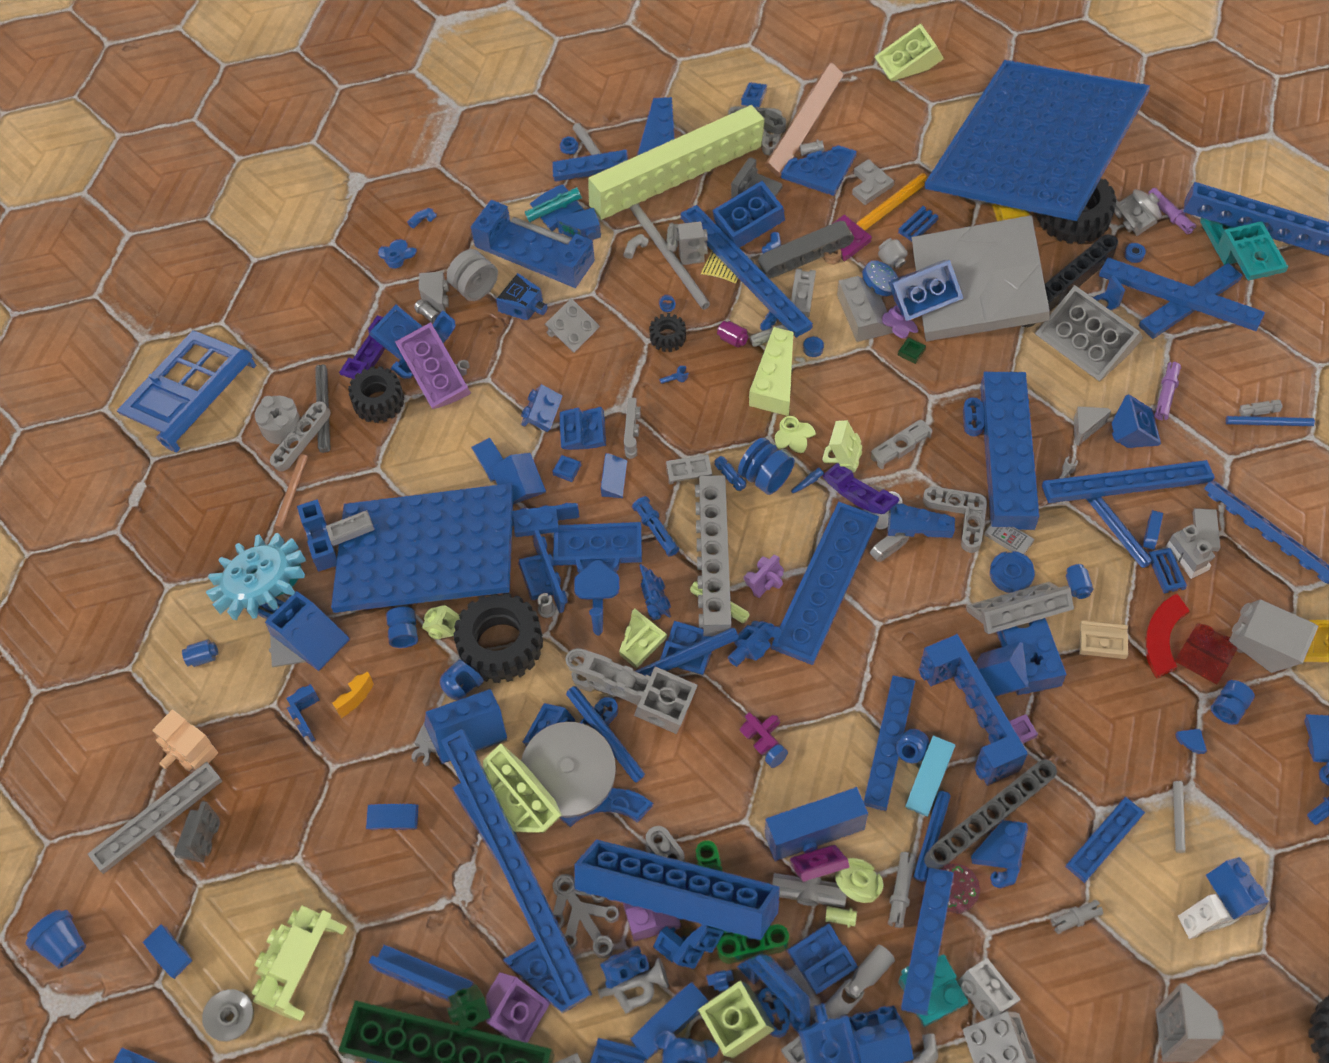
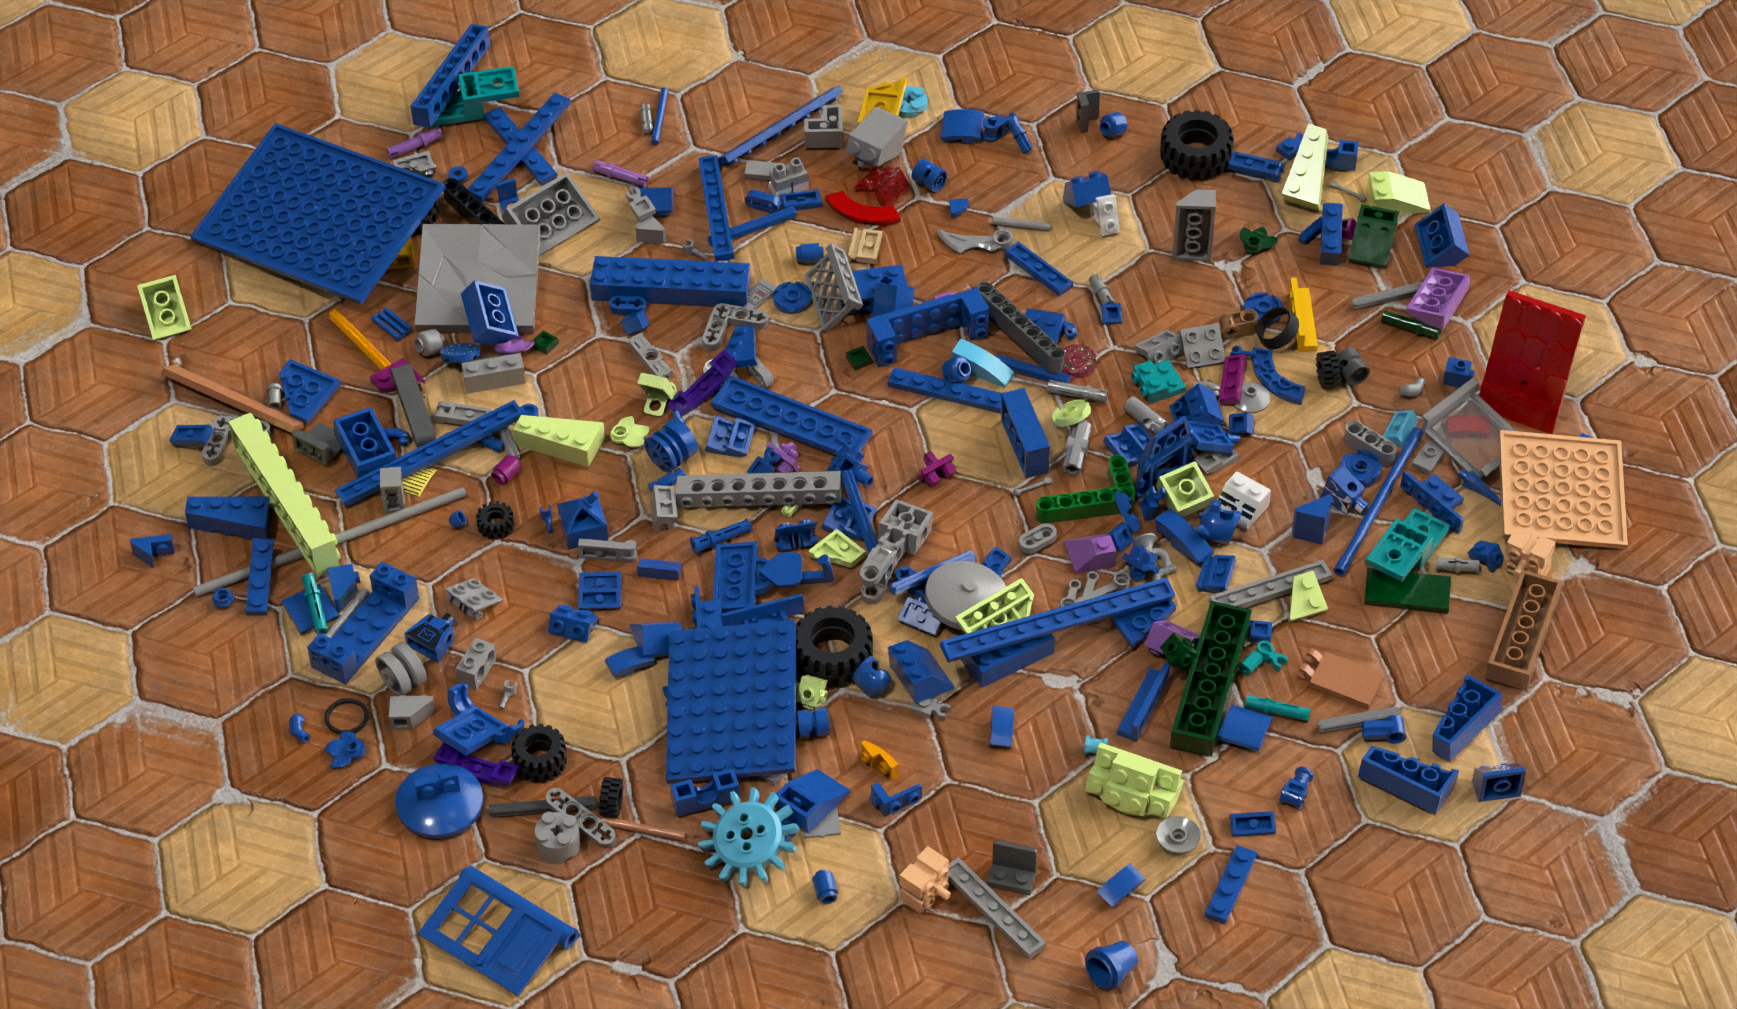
camera: 90 degrees left, 10 degrees down
light grey plate [326,510,374,546] -> none
medium lavender slope [395,322,471,409] -> none
light grey pin [414,299,440,323] -> none
light grey pin [538,593,556,618] -> none
blue tile [552,455,581,482] -> none
blue brick [575,839,780,940] -> none
light grey arm [624,234,649,259] -> none
light grey axle [666,222,678,252] -> none
dark grey beam [756,108,786,134] -> none
blue tile [765,744,788,768] -> none
magenta plate [790,845,850,882] -> none
yellowish green pin [825,906,857,928] -> none
light grey plate [852,159,894,205] -> none
blue plate [901,867,954,1016] -> none
light grey dish [1133,189,1162,220] -> none
none -> blue slope [130,534,175,568]
none -> black piece [324,698,369,734]
none -> blue bracket [395,763,483,839]
none -> light grey brick [456,638,496,691]
none -> blue piece [557,491,608,550]
none -> black tyre [599,777,624,818]
none -> blue slope [621,310,649,335]
none -> light grey plate [626,187,656,221]
none -> blue slope [705,416,755,457]
none -> blue plate [747,446,782,474]
none -> light grey brick [804,105,843,148]
none -> dark green tile [846,346,872,370]
none -> light grey piece [937,229,1012,254]
none -> light grey hinge [1013,477,1052,496]
none -> medium azure bush [1084,735,1108,755]
none -> blue slope [1101,303,1122,324]

